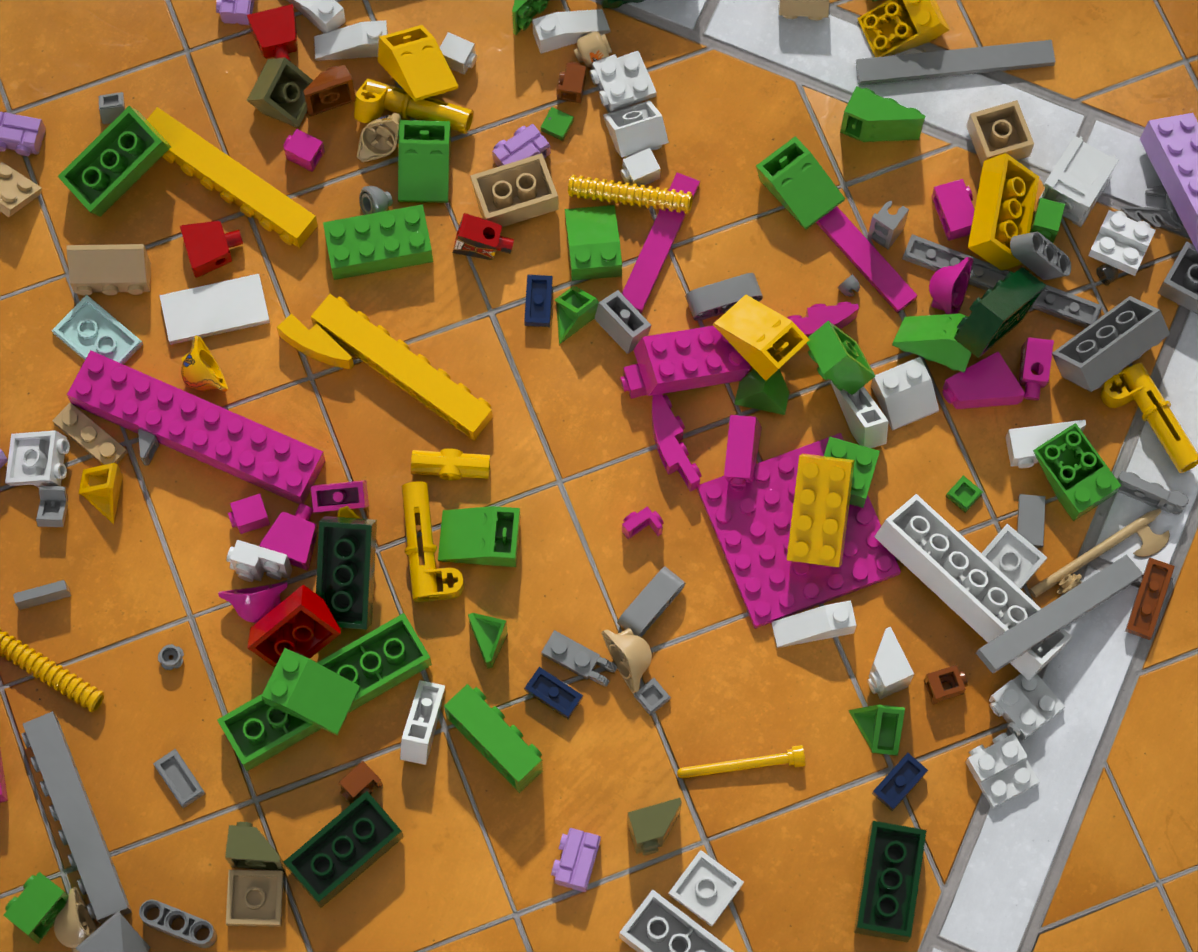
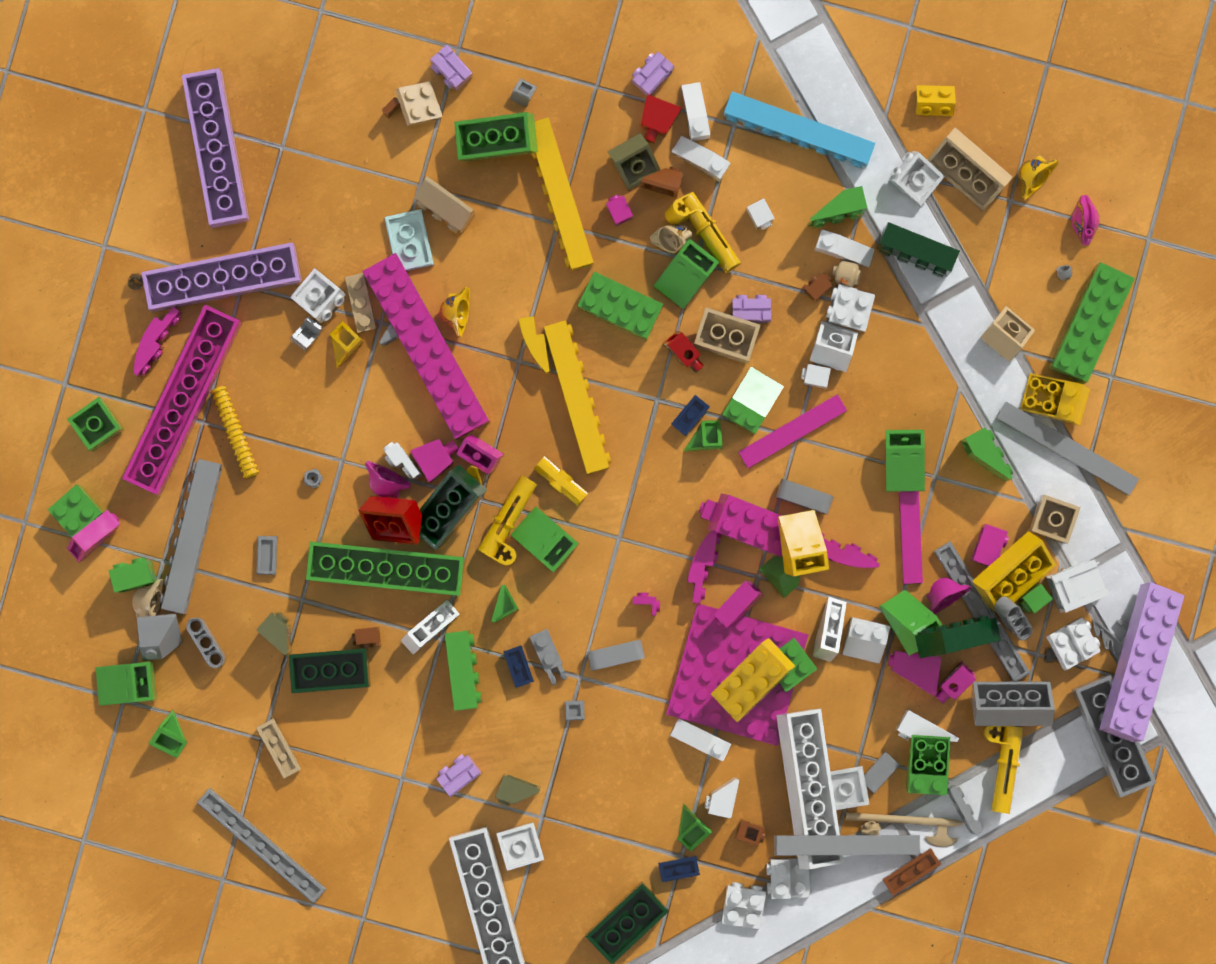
camera: 35 degrees right, 15 degrees up
light grey tile [13,580,71,610] -> none
white tile [159,274,270,345] -> none
red torso [180,221,243,278] -> none
tan plate [226,870,284,927] -> none
dark pink brick [228,494,270,534] -> none
bright green slope [261,648,360,735] -> none
light grey brick [359,186,393,215] -> none
yellow slope [378,25,458,101] -> none
bright green tile [540,107,574,141] -> none
yellow piece [568,175,693,214] -> none
light grey brick [594,290,651,354] -> none
tan hat [601,628,652,694] -> none
yellow piece [677,745,806,779] -> none
bright green brick [807,321,875,395] -> none
light grey hinge [837,274,860,297] -> none
light grey hinge [868,201,909,250] -> none
bright green tile [946,475,983,513] -> none

